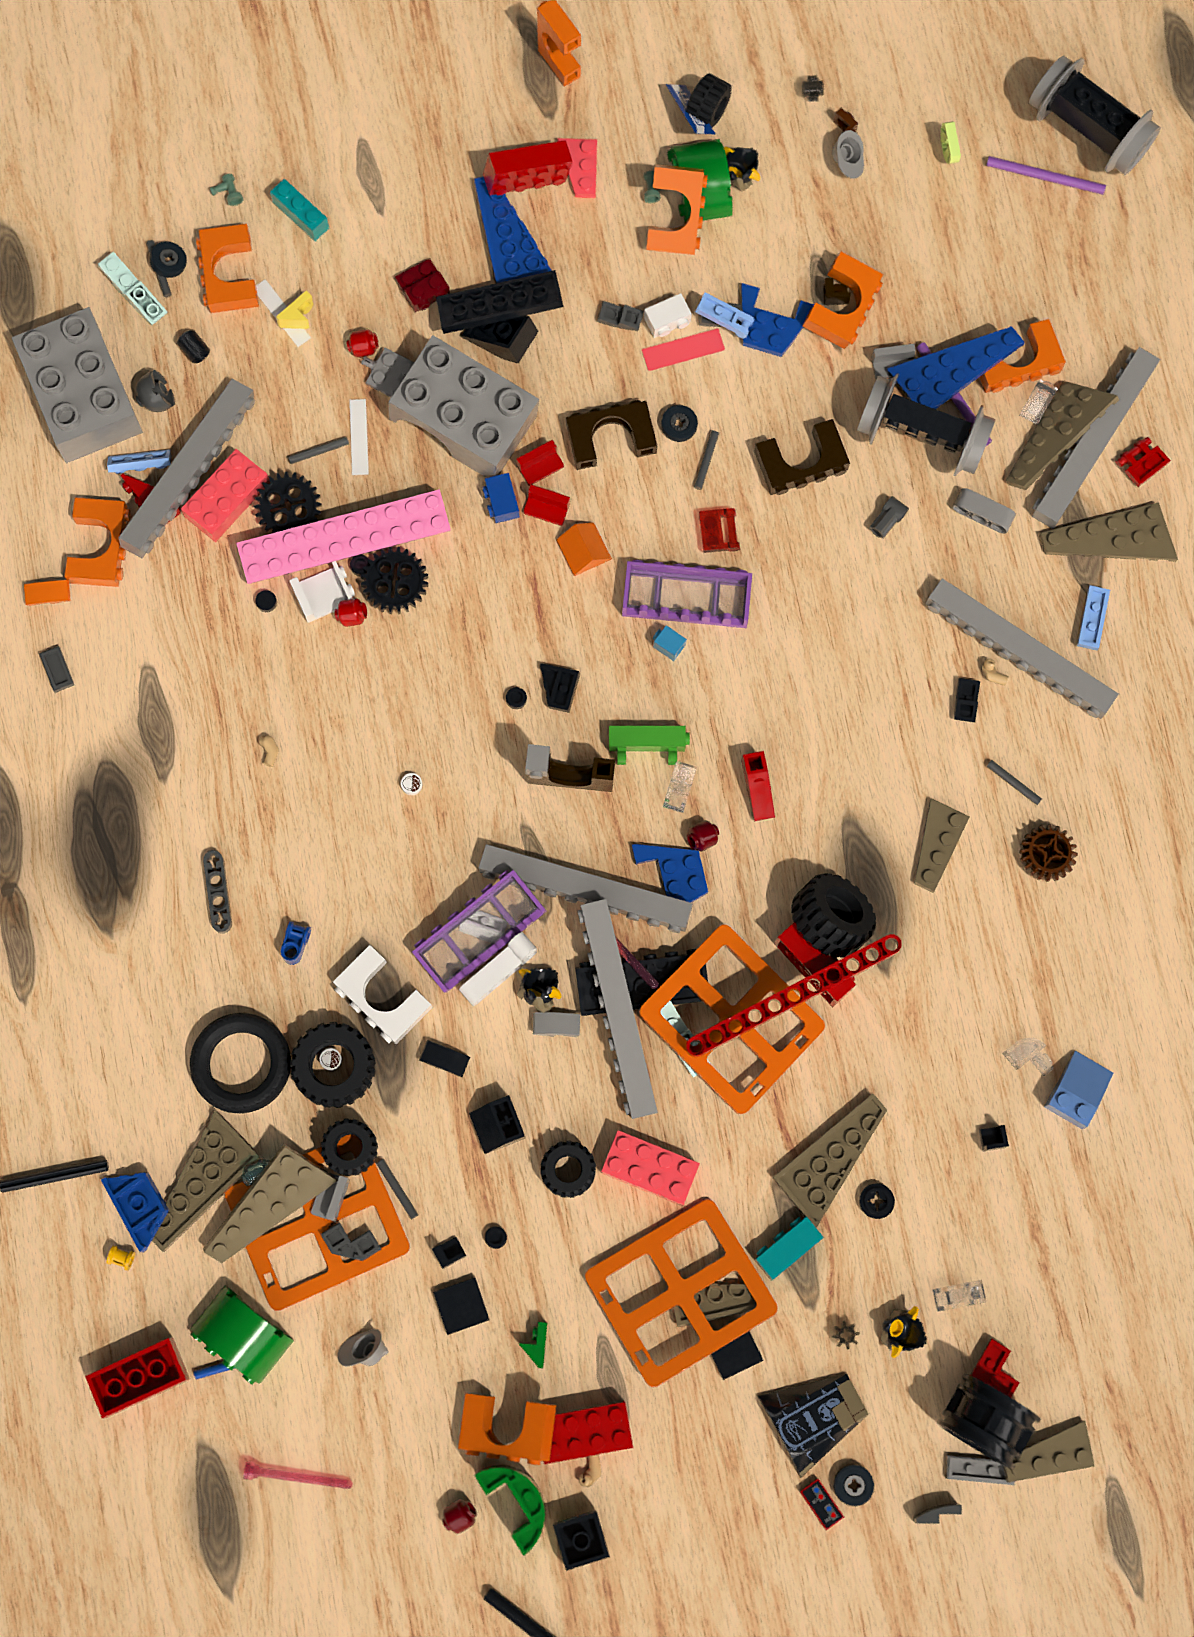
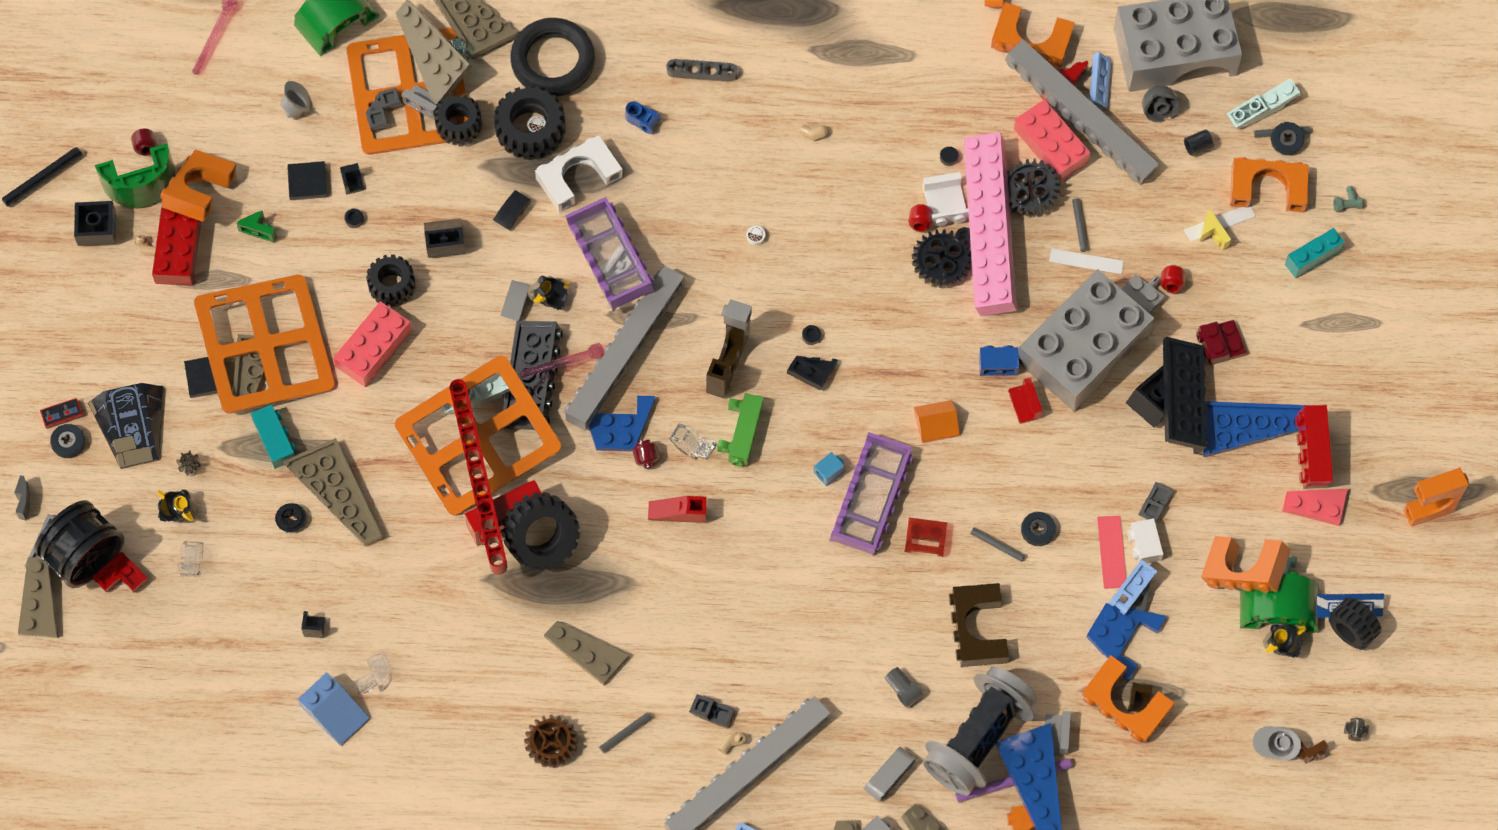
camera: 105 degrees right, 10 degrees down
dark grey bar [376,1159,418,1220] -> none
white beam [459,932,537,1006] -> none
red panel [523,485,570,526] -> none
dark brown arch [566,400,657,470] -> none
light grey brick [577,899,658,1119] -> none

